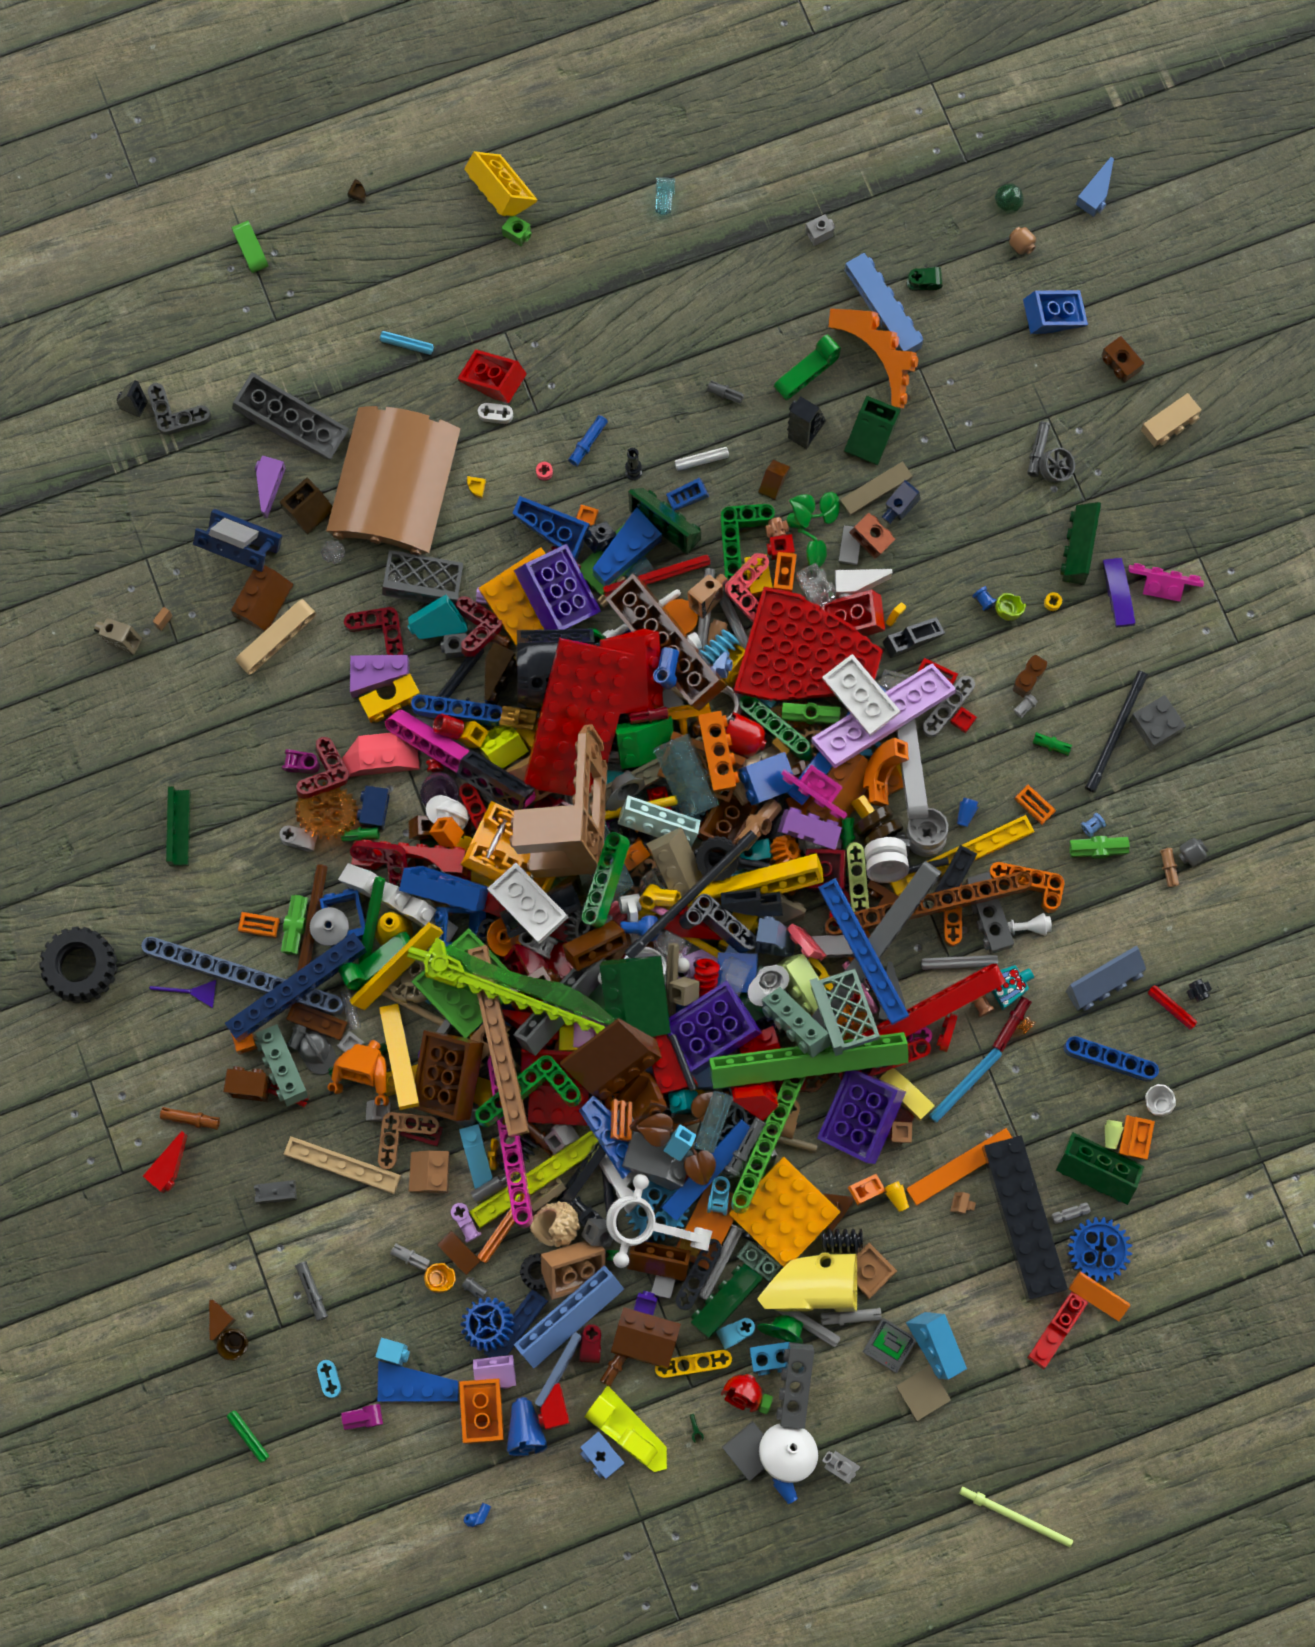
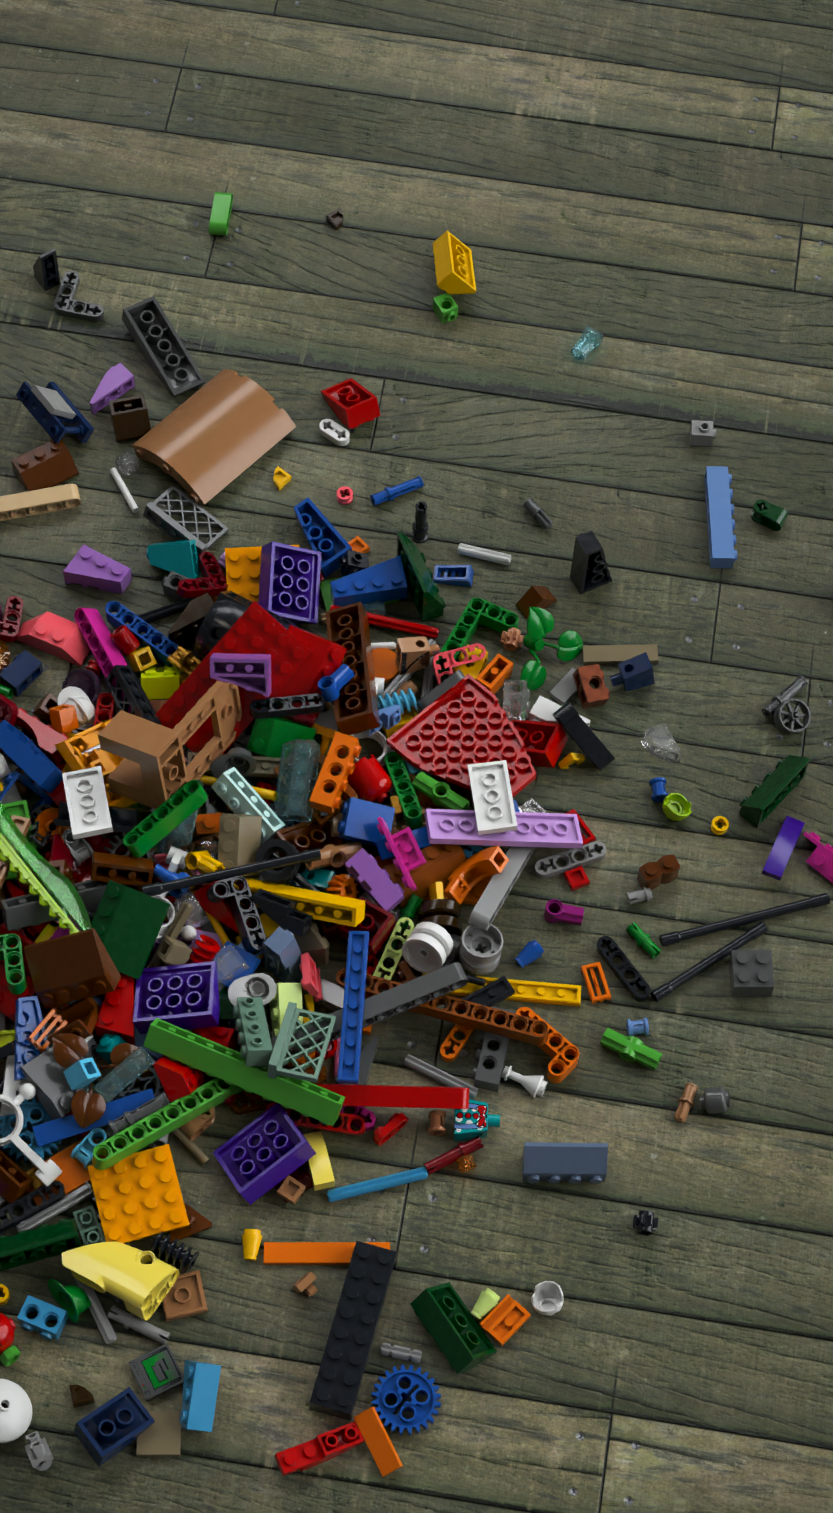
camera: 25 degrees right, 15 degrees down
dark red beam [344,607,404,655] -> none
yellow arch [359,673,420,723] -> none
medium azure axle [380,331,434,355] -> none
black bar [669,1034,697,1092] -> none
medium azure piece [716,1318,755,1350] -> none
red brick [766,534,795,560] -> none
green beam [773,334,841,400] -> none
dark grey brick [776,1343,814,1429] -> none
orange arch [828,309,918,409] -> none
dark green slope [844,395,901,466] -> none
orange slope [848,1174,886,1206] -> none
black slope [882,617,945,658] -> none
blue beam [1064,1036,1159,1082] -> none
red axle [1148,985,1197,1030] -> none
none -> black piece [29,820,52,849]
none -> dark brown tile [69,1385,95,1408]
none -> dark blue slope [74,1387,155,1466]
none -> white bar [110,468,139,513]
none -> medium lavender wedge [210,653,271,698]
none -> black beam [250,693,325,719]
none -> dark grey beam [416,669,465,710]
none -> magenta piece [544,899,584,926]
none -> black beam [552,701,615,771]
none -> black beam [596,936,650,1002]
none -> clear slope [641,722,682,763]
none -> black piece [659,893,830,947]

